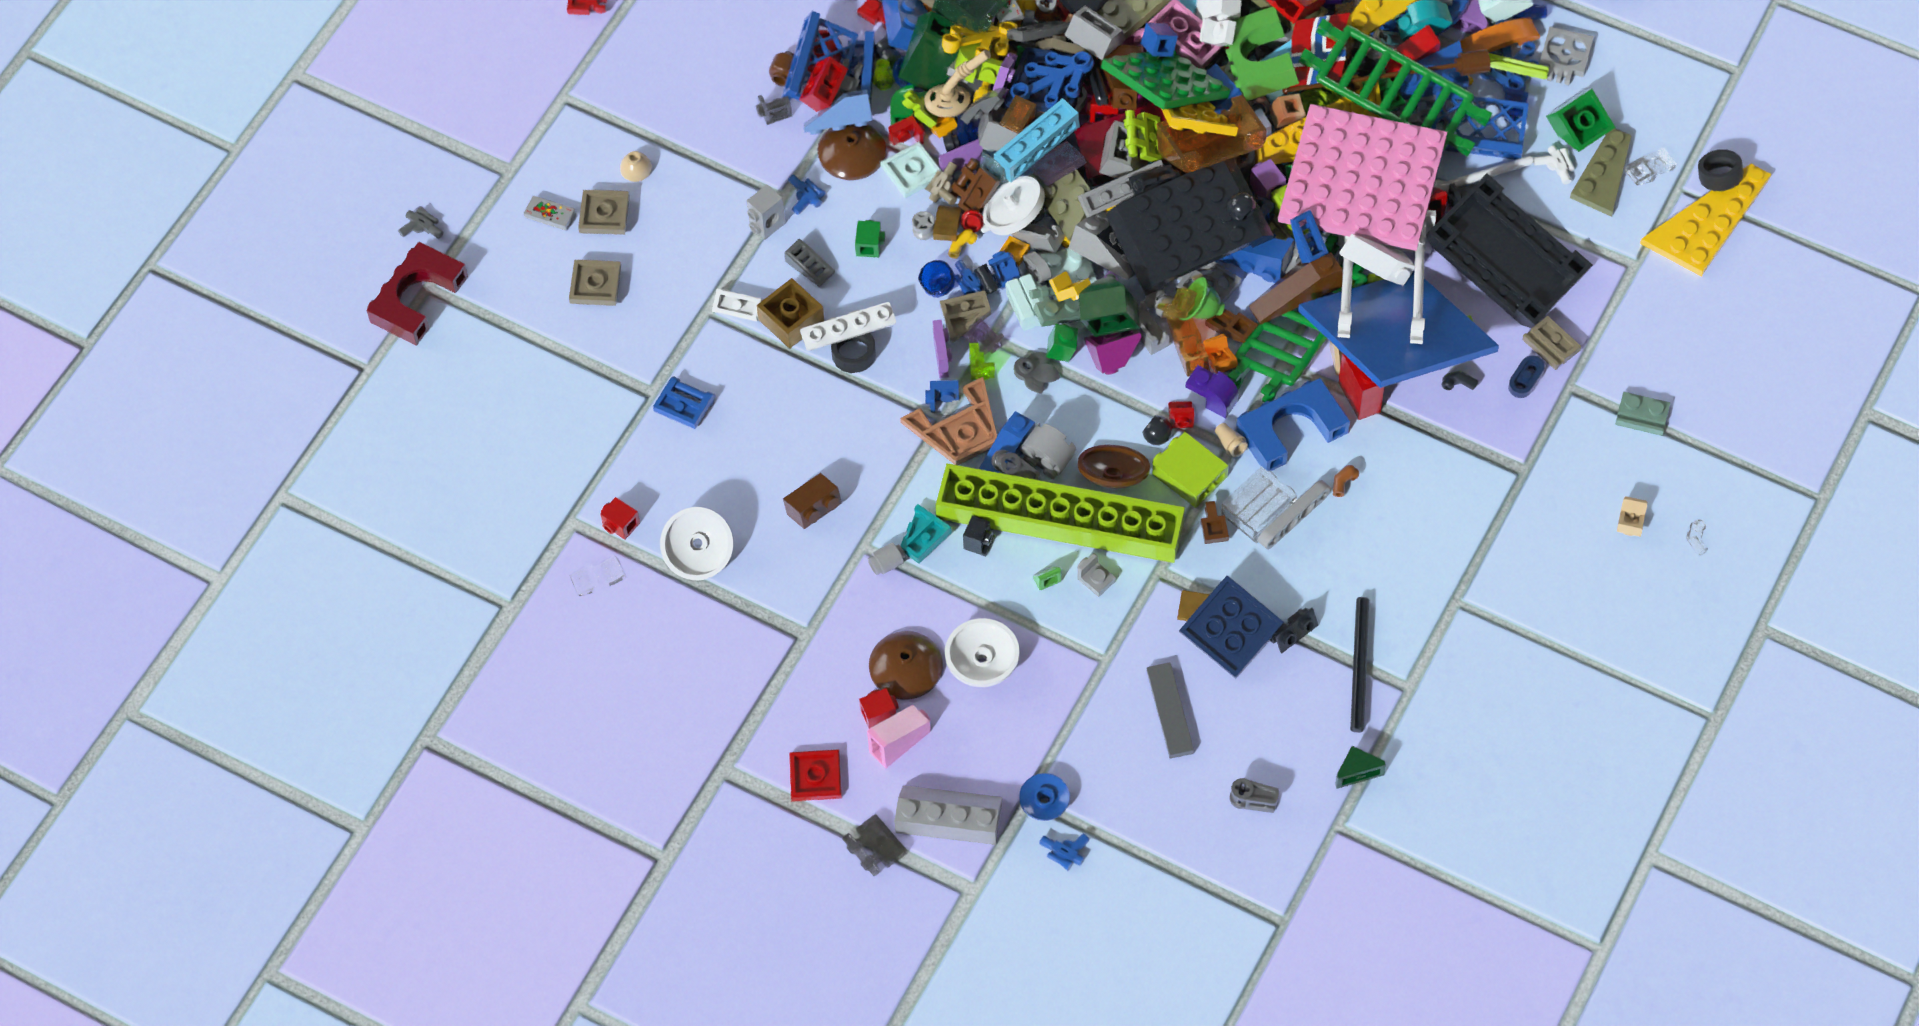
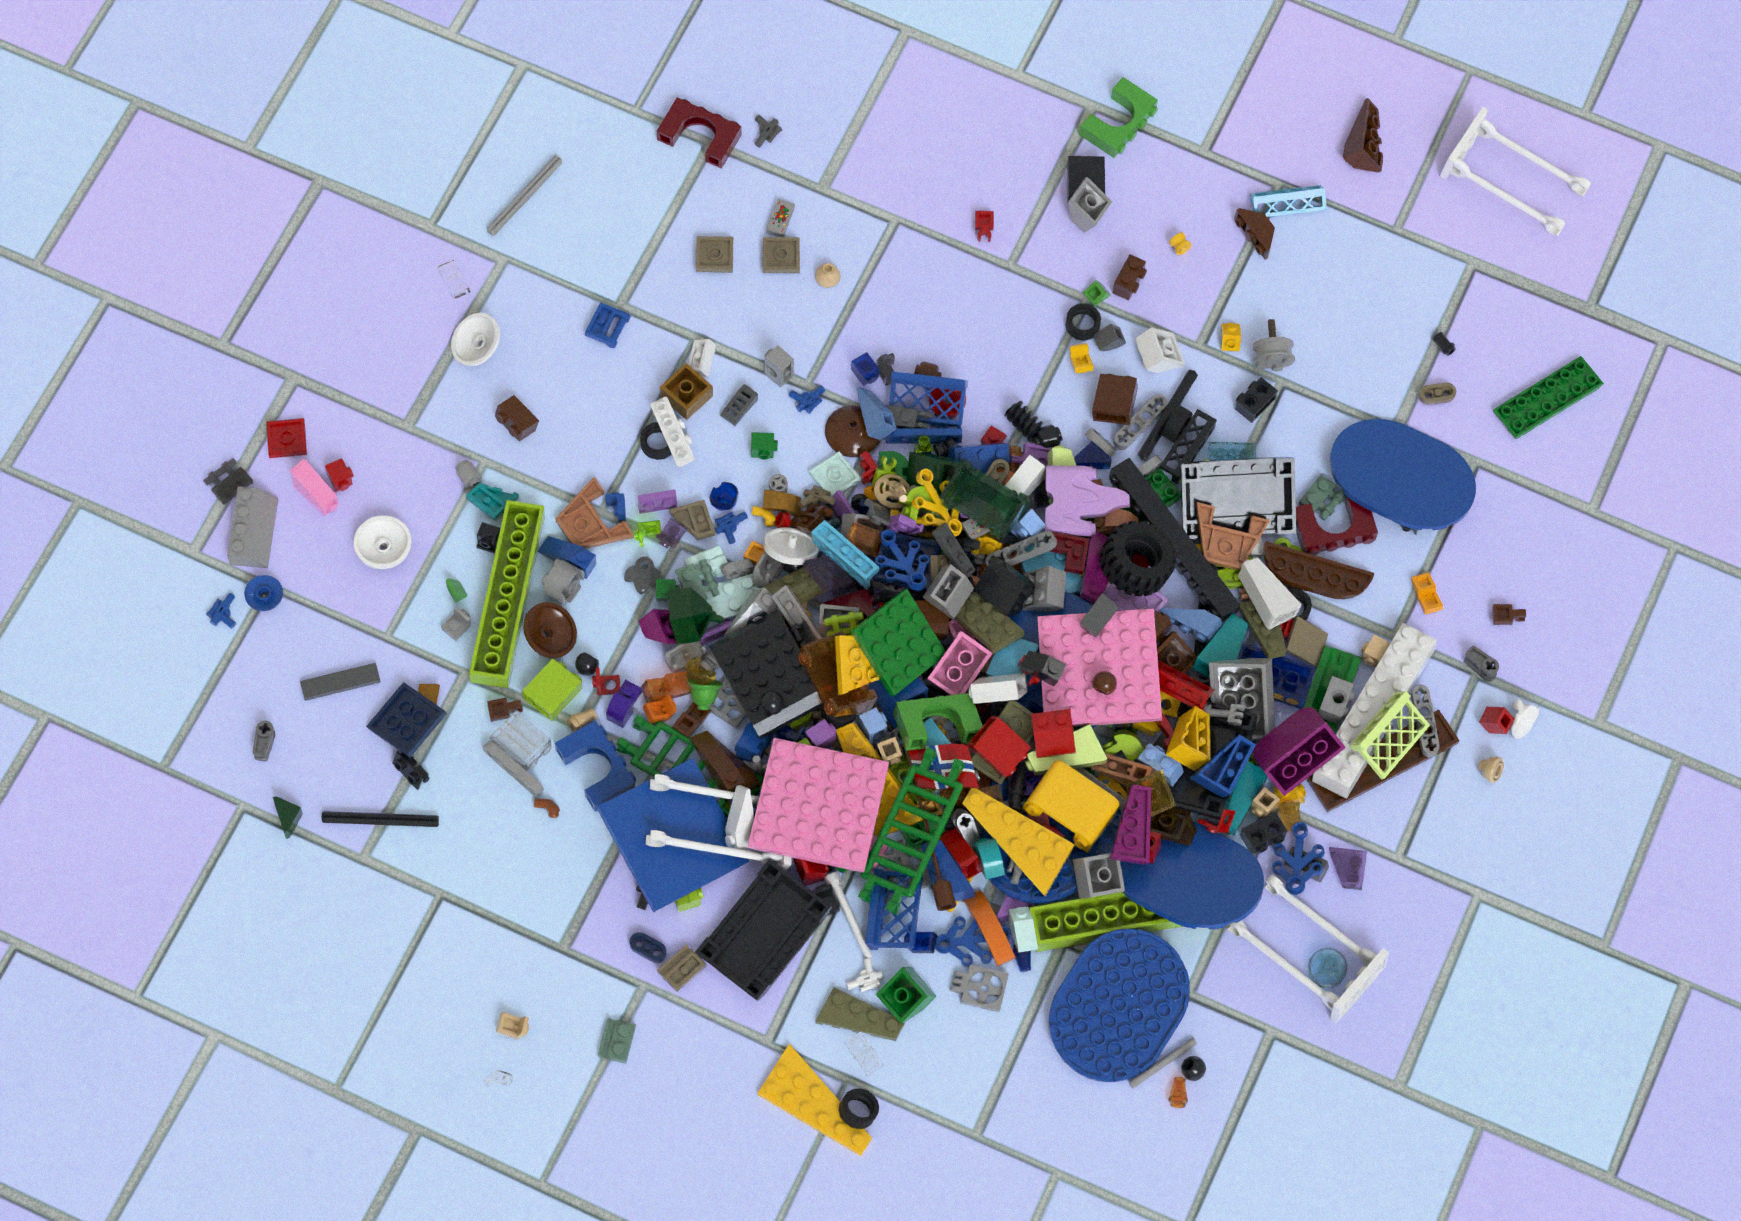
camera: 80 degrees right, 5 degrees up
red brick [600,497,640,540] -> none
red brick [799,57,848,112] -> none
reddish brown dish [869,631,943,700] -> none
black pin [973,263,1000,295] -> none
blue bracket [988,251,1022,290] -> none
flat silver piece [992,450,1040,480] -> none
yellow bracket [1049,271,1091,302] -> none
blue brick [1141,23,1178,56] -> none
white bracket [1199,19,1236,46] -> none
blue slope [1290,210,1329,263] -> none
lime axle [1489,53,1549,80] -> none
none -> light grey axle [487,155,562,236]
none -> clear blue brick [851,352,879,386]

